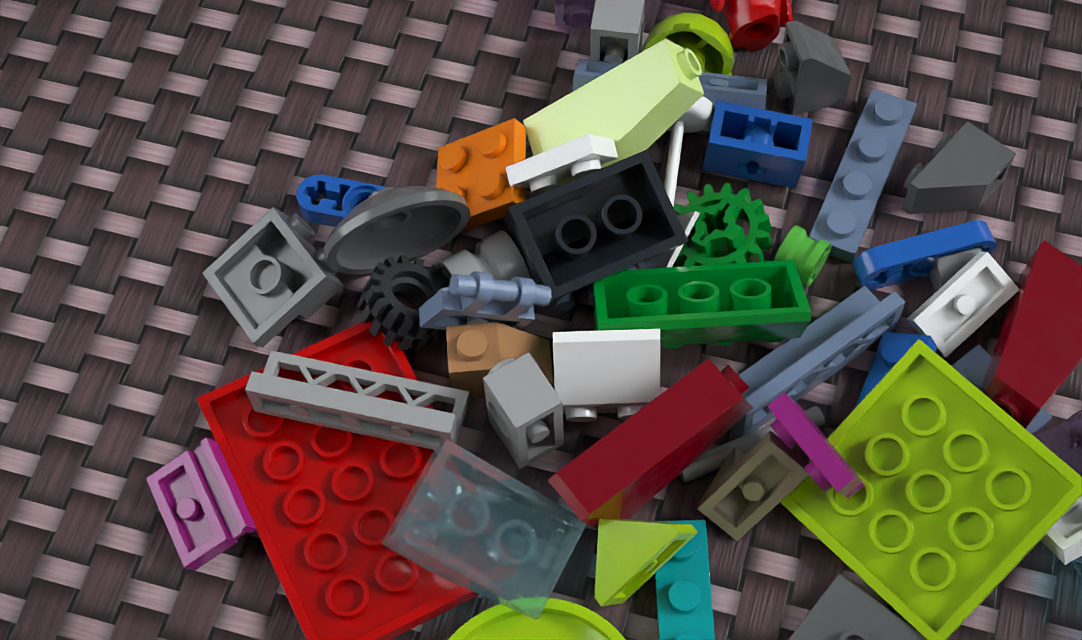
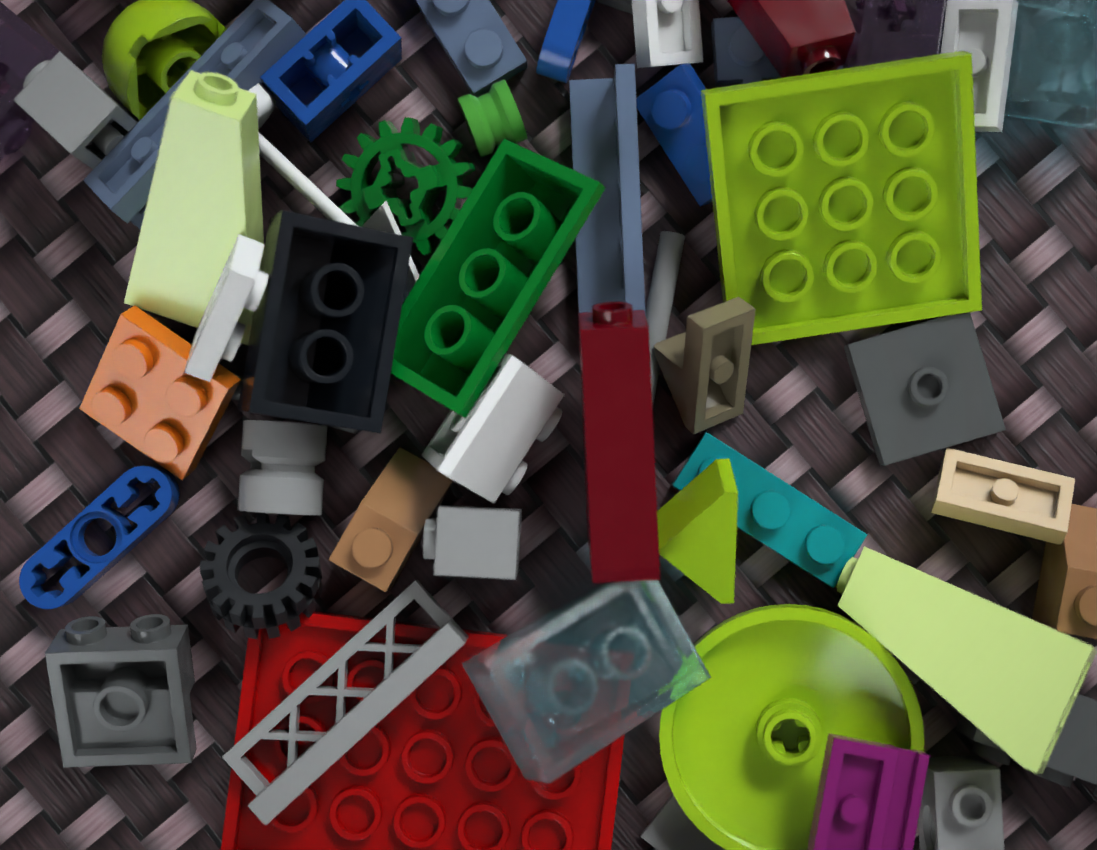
camera: 55 degrees left, 25 degrees up
dark grey dish [324,186,470,274] -> none
sand blue plate [419,271,551,330] -> none
magenta plate [767,392,865,499] -> none

